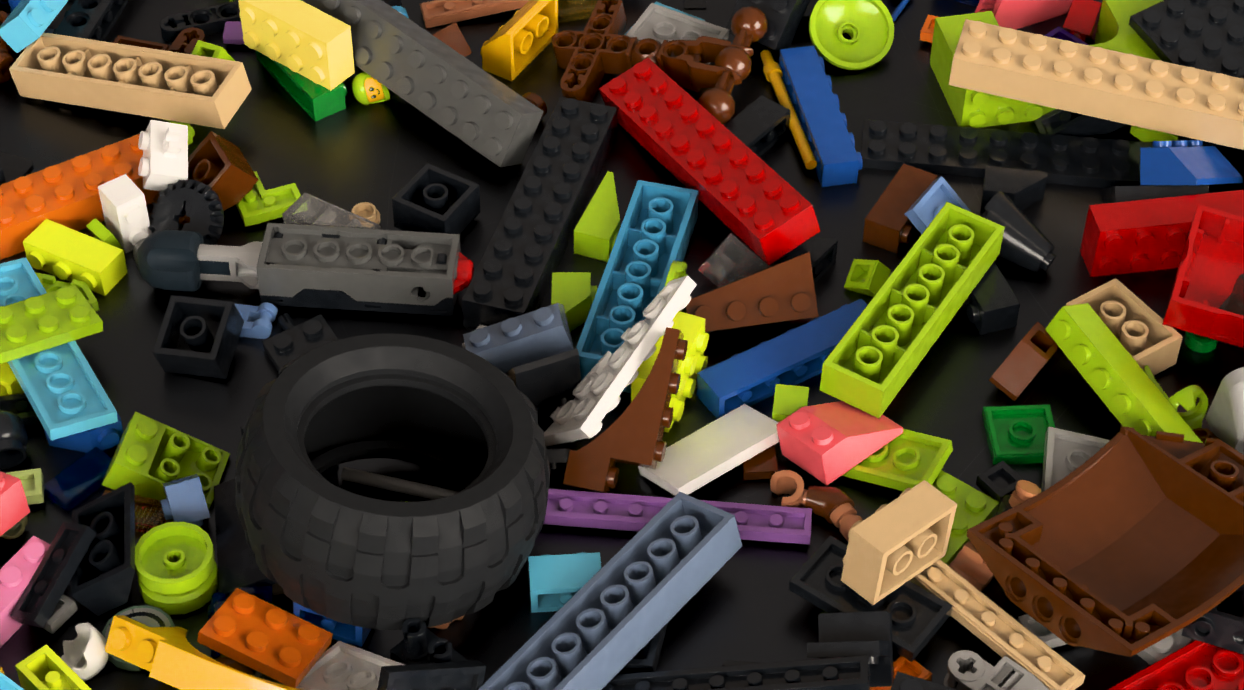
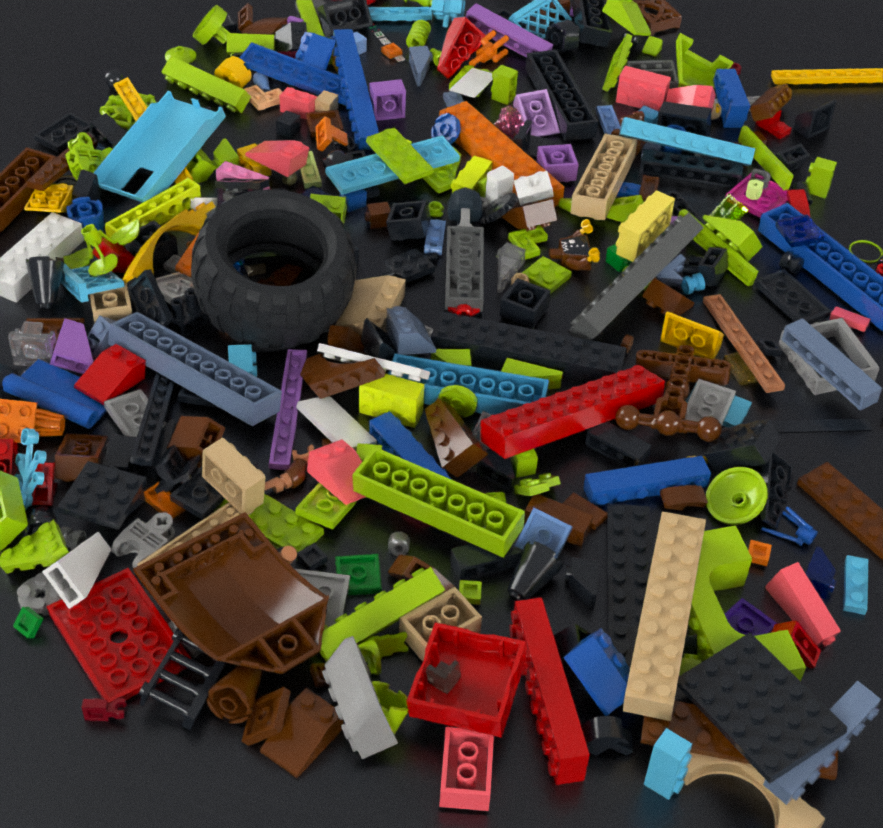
camera: 85 degrees right, 0 degrees up
none -> reddish brown slope [167,416,225,468]
none -> reddish brown brick [364,202,391,229]
none -> flat silver piece [388,532,410,556]
none -> lime plate [428,201,444,217]
none -> lime plate [459,580,482,605]
none -> lime plate [514,473,560,496]
none -> lime plate [522,256,572,294]
none -> medium lavender brick [536,144,578,182]
none -> torso [549,219,600,271]
none -> reddish brown tile [562,492,608,530]
none -> reddish brown slope [659,485,708,510]

